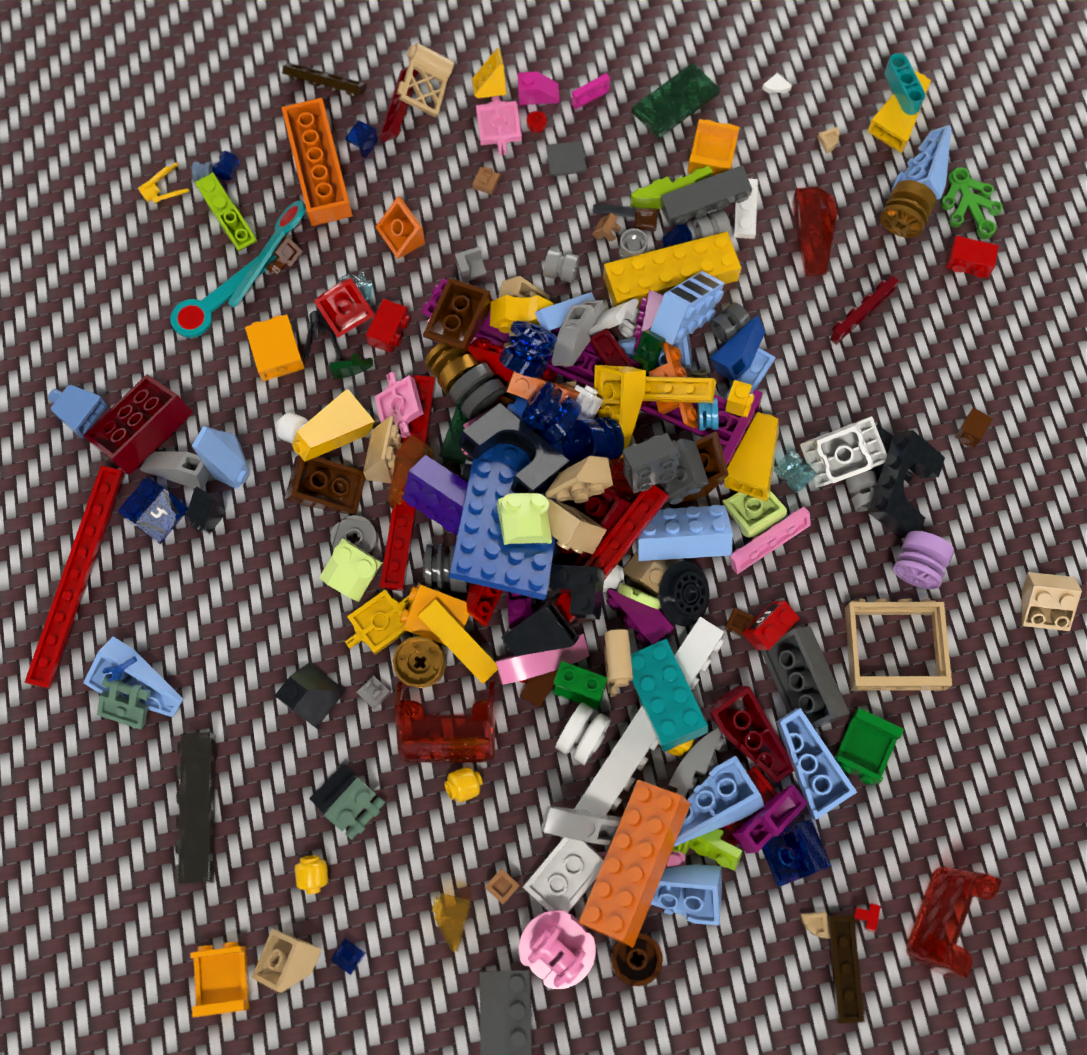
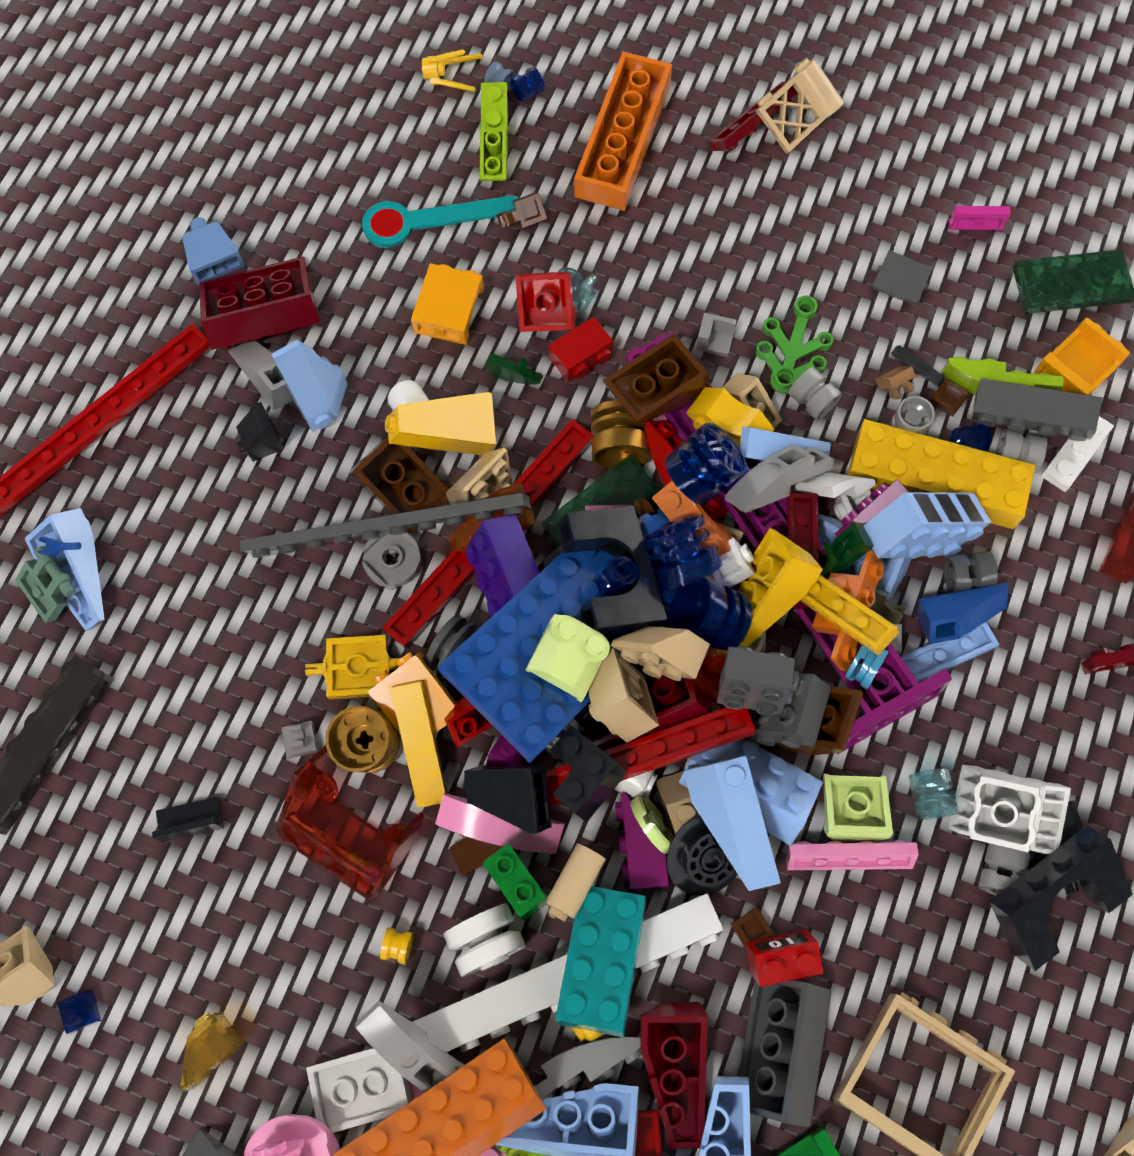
camera: 35 degrees right, 0 degrees up
clear blue slope [117,476,188,544] -> none
teal piece [228,200,306,307] -> none
black slope [274,663,346,729] -> none
dark brown plate [282,63,367,96] -> none
yellow head [294,855,328,894] -> none
black plant [304,310,342,361] -> none
yellowish green slope [319,538,383,602] -> none
sand green plate [324,777,385,840] -> none
clear blue panel [346,120,378,158] -> none
orange slope [375,197,425,258] -> none
bright pink plate [375,372,424,438] -> none
yellow head [444,767,483,803] -> none
dark grey wheel [448,363,507,420] -> none
yellow slope [471,48,507,98] -> none
medium nougat tile [473,166,500,195] -> none
bright pink plate [476,96,522,155] -> none
medium nougat tile [485,868,520,905] -> none
dark pink slope [517,72,560,105] -> none
red tile [526,111,547,133] -> none
yellow slope [724,412,779,502] -> none
yellow brick [725,380,755,418] -> none
lavender wheel [893,531,954,590] -> none
none -> dark grey plate [240,493,531,558]
none -> yellow wheel [380,927,414,965]
none -> clear blue wheel [598,556,638,596]
none -> light blue wedge [683,755,780,891]
none -> bright green plant [755,295,834,394]

